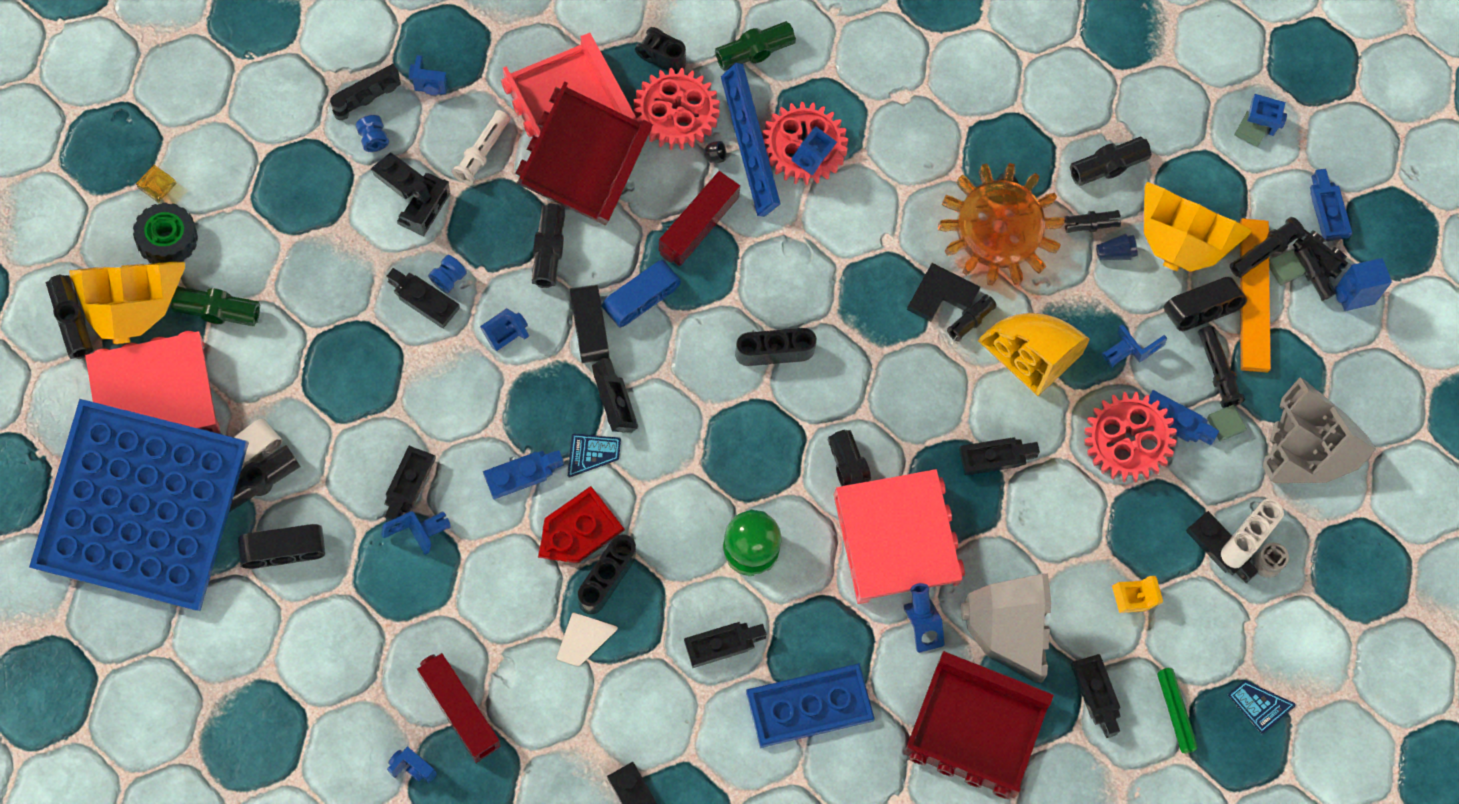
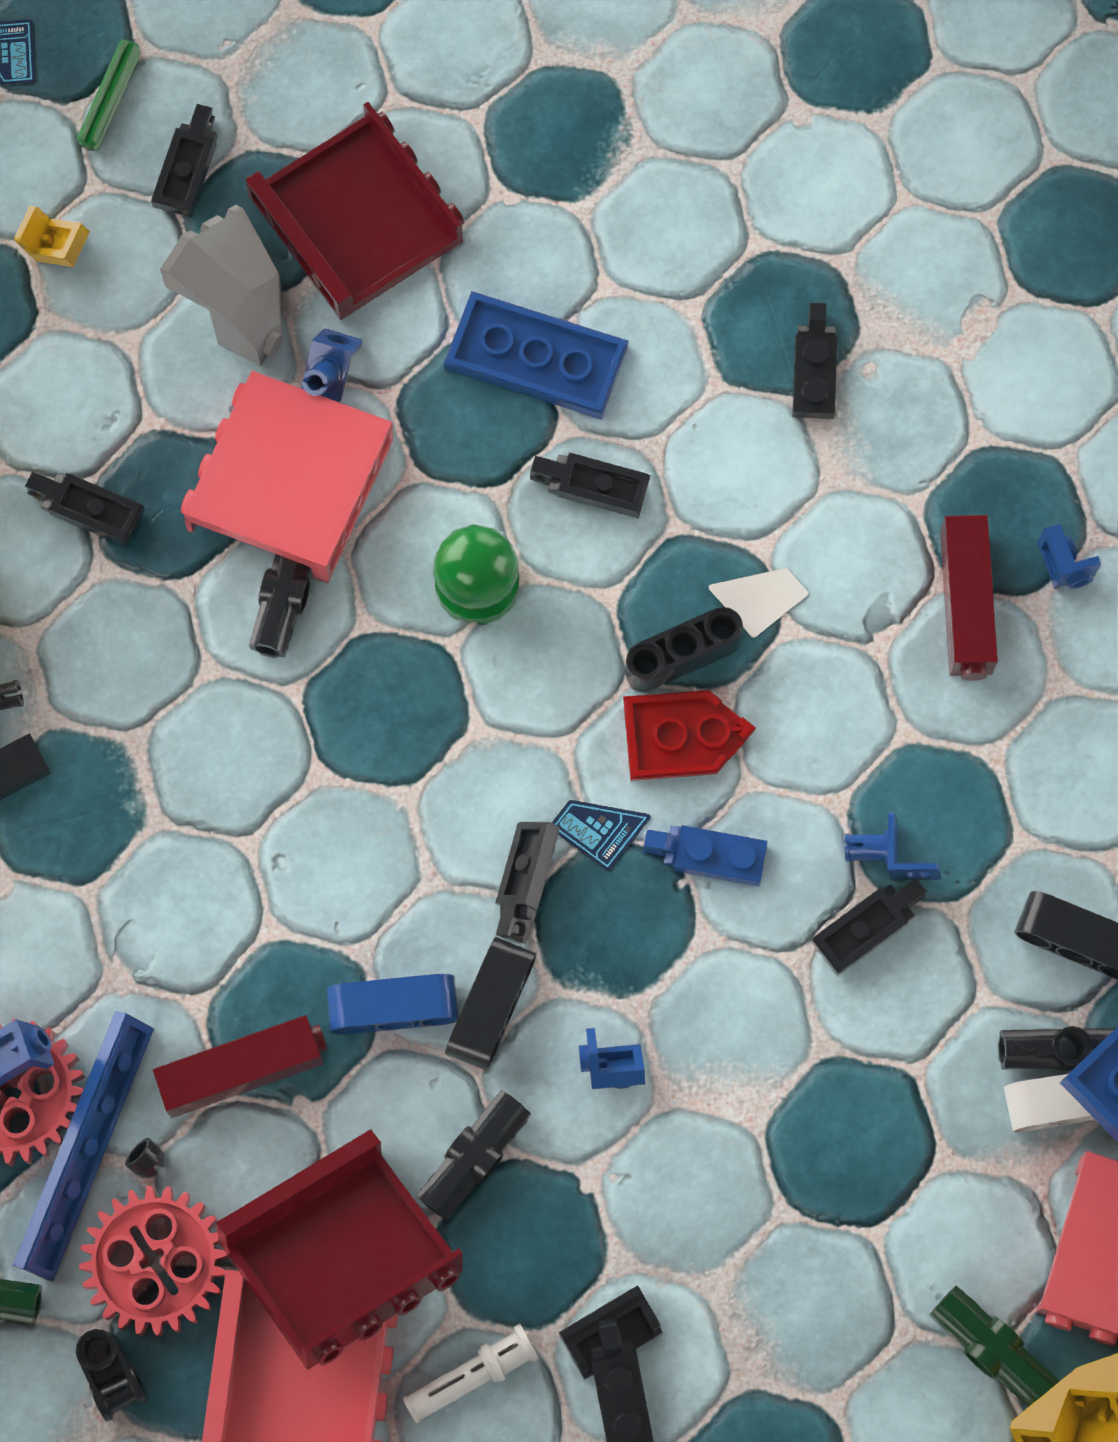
camera: 140 degrees left, 5 degrees up
black hinge [386,268,460,329] -> none
blue wheel [428,255,467,294] -> none
black beam [735,328,817,366] -> none

